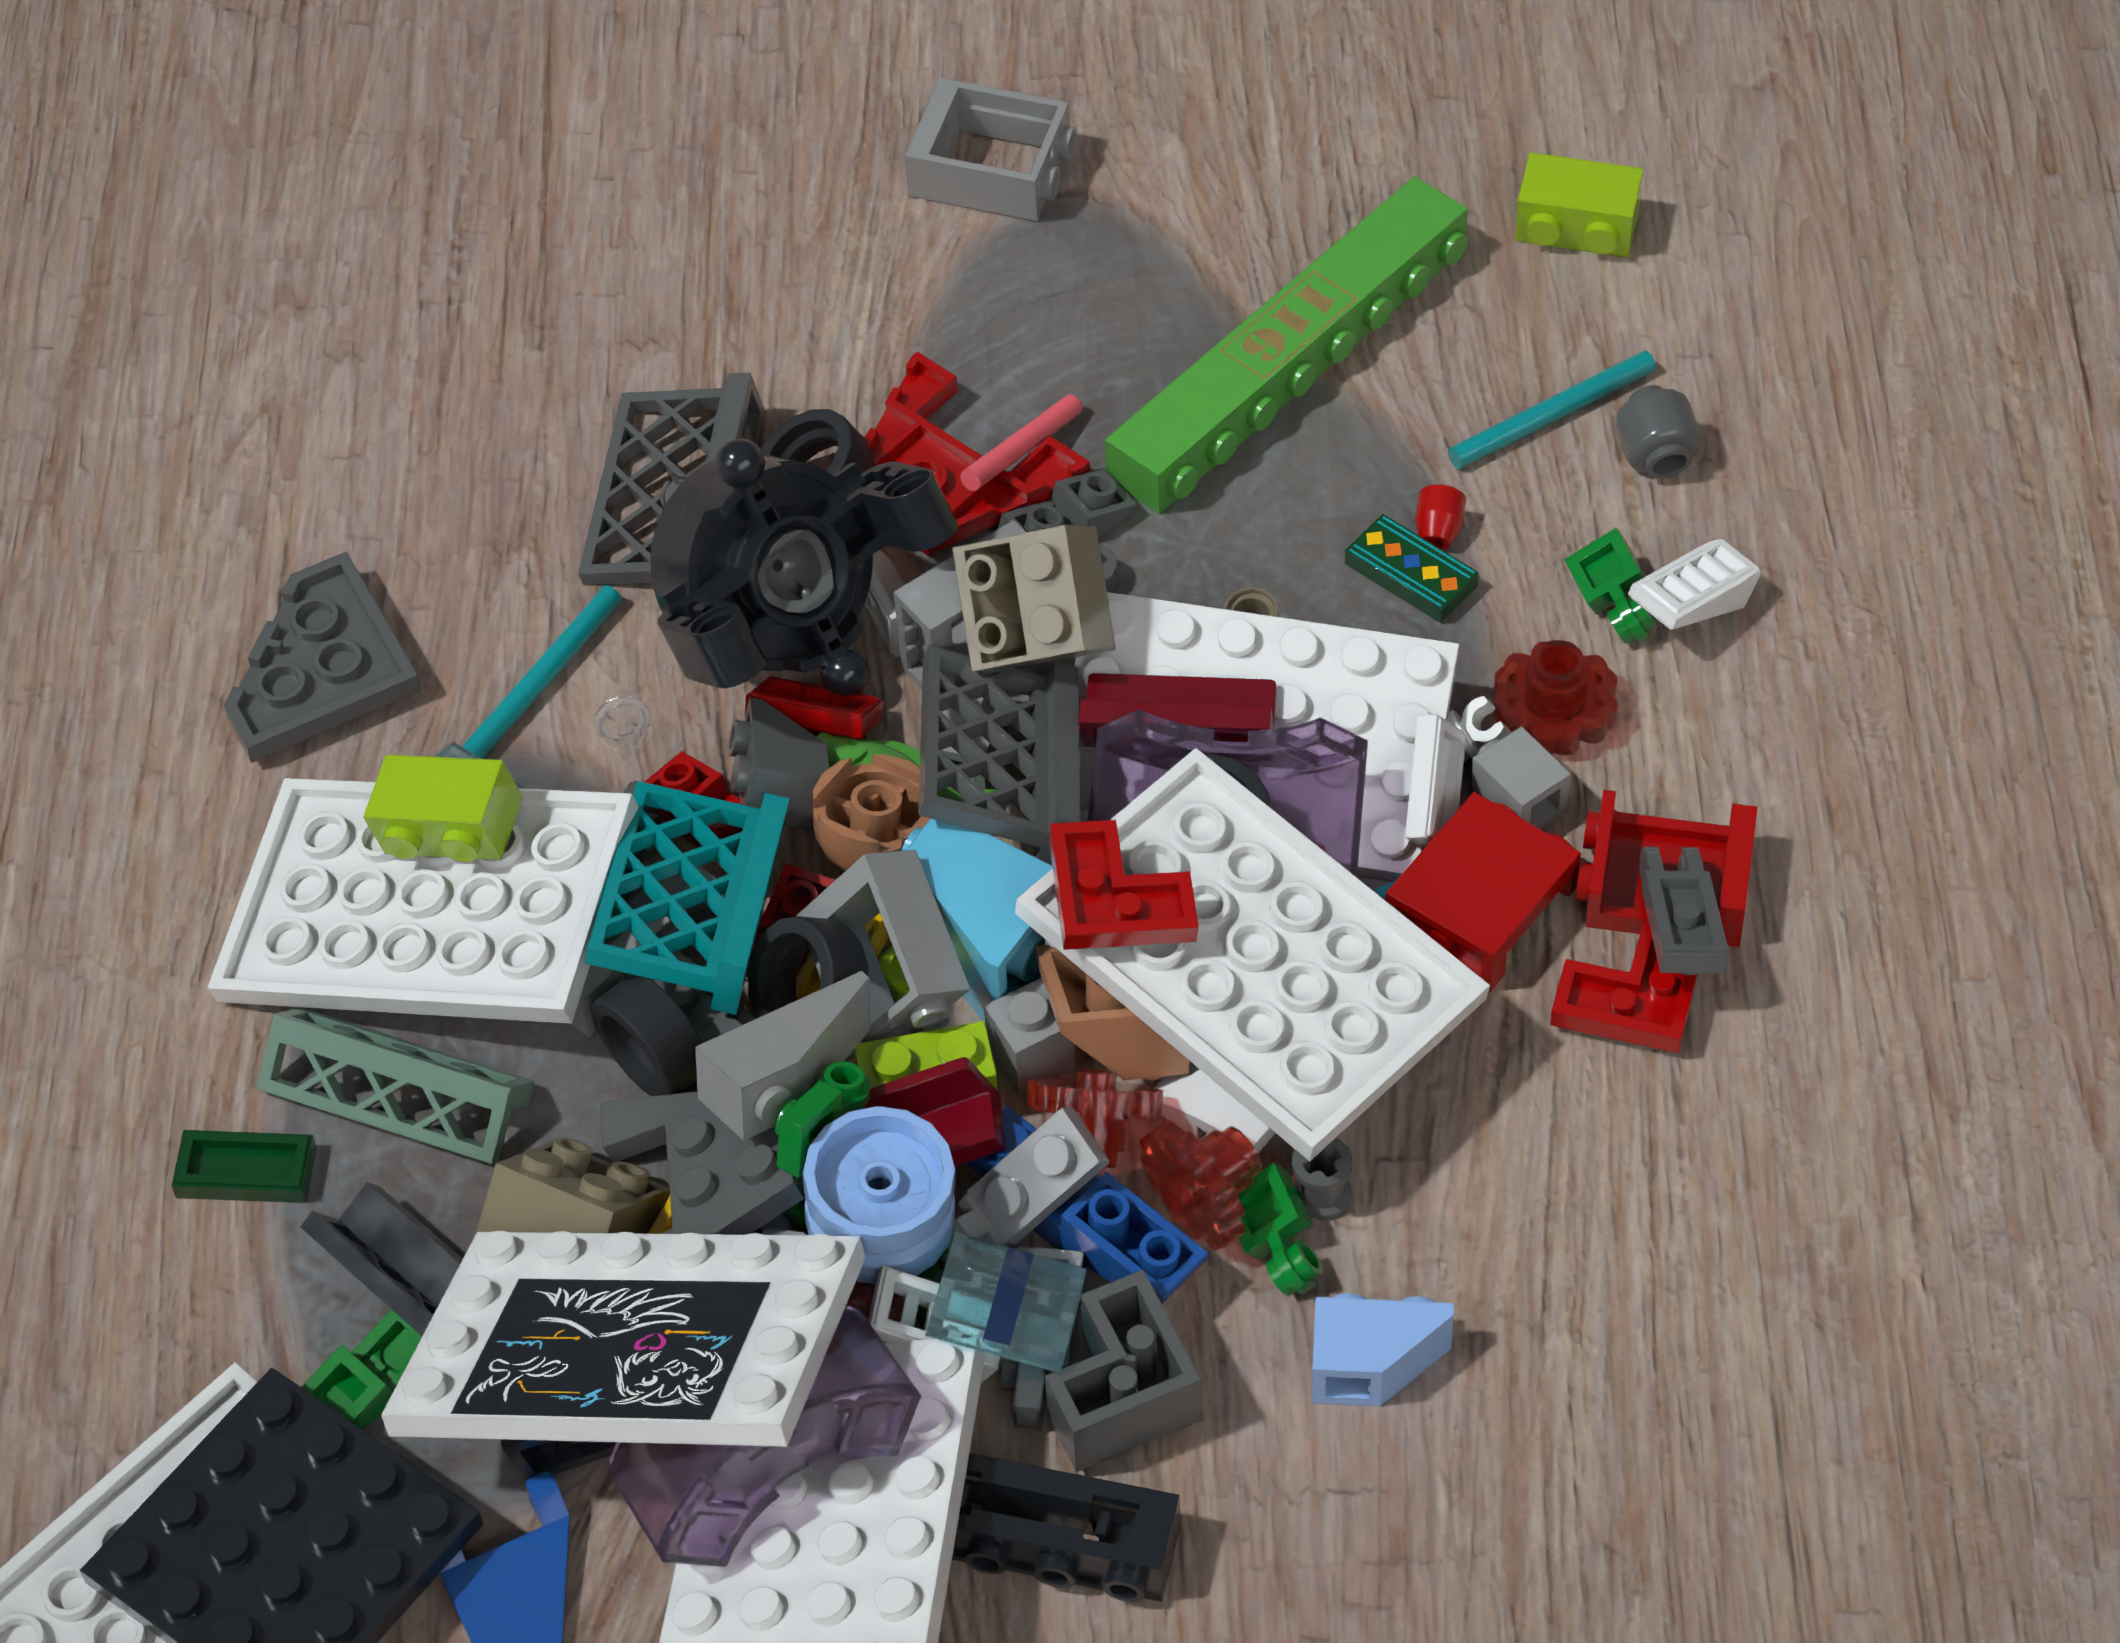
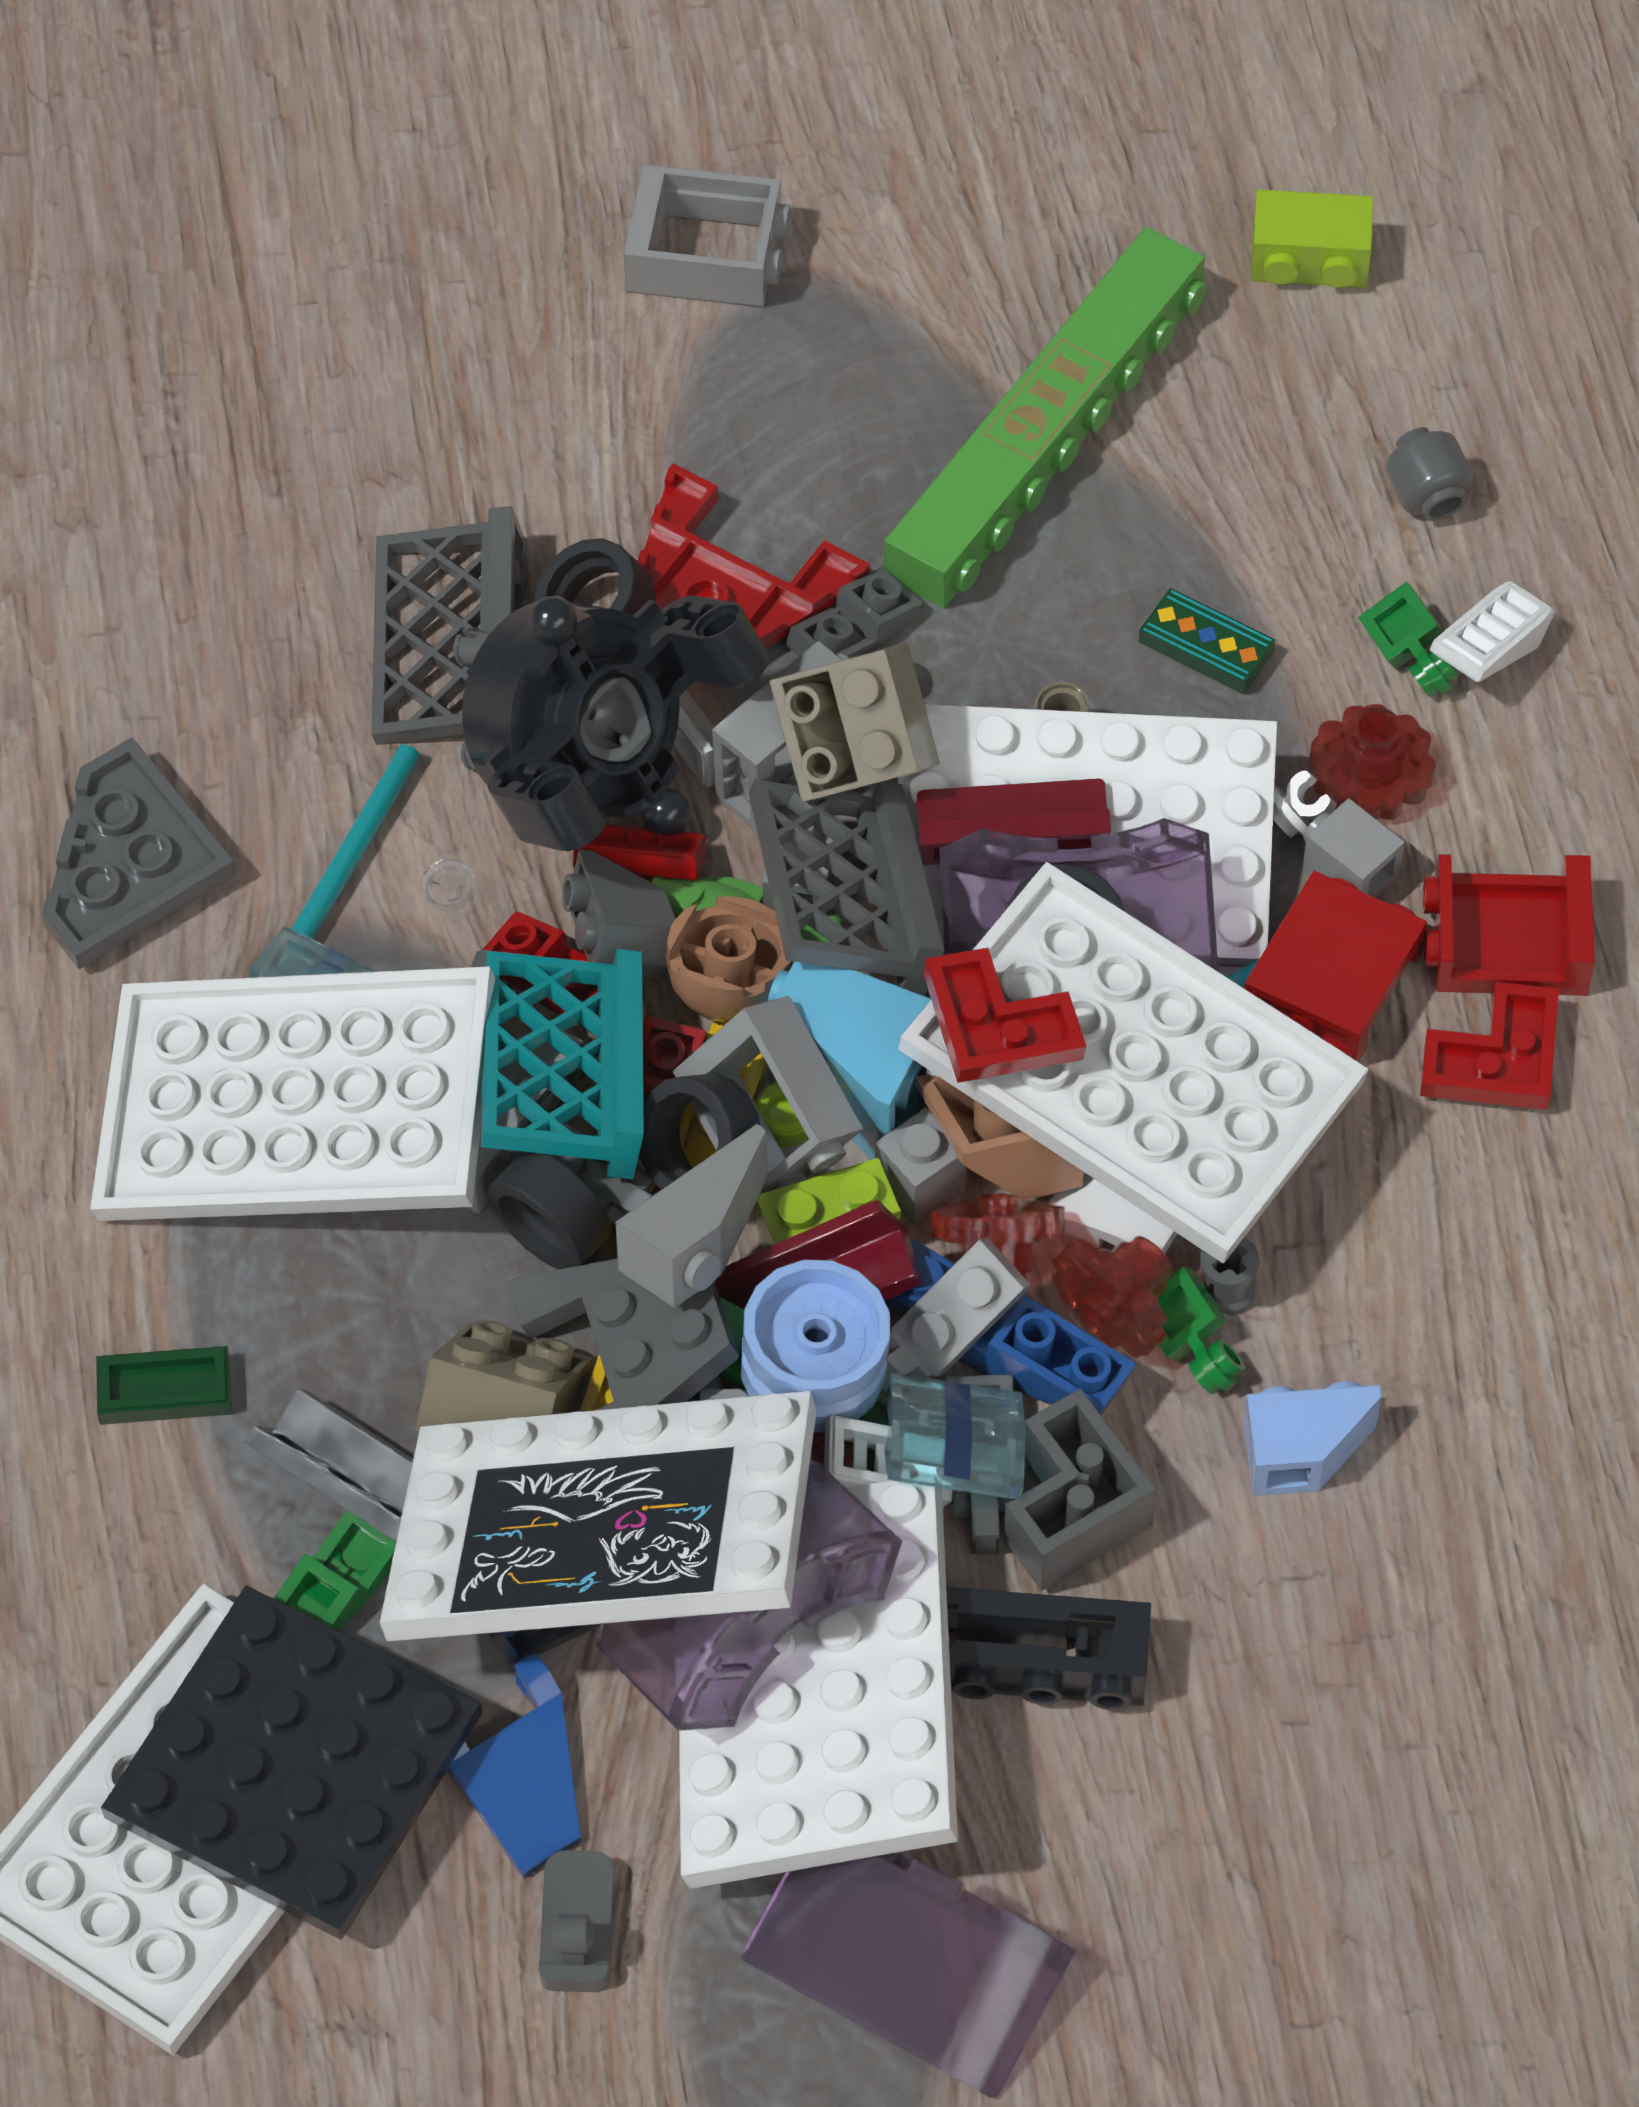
camera: 10 degrees left, 5 degrees up
sand green fence [256,1007,535,1164] -> none
lime brick [363,755,523,862] -> none
green plate [775,1061,870,1178] -> none
coral bar [961,394,1083,491] -> none
white tile [1405,714,1466,849] -> none
red hose [1415,484,1467,551] -> none
teal bar [1448,350,1656,469] -> none
dark grey hinge [1639,847,1729,975] -> none

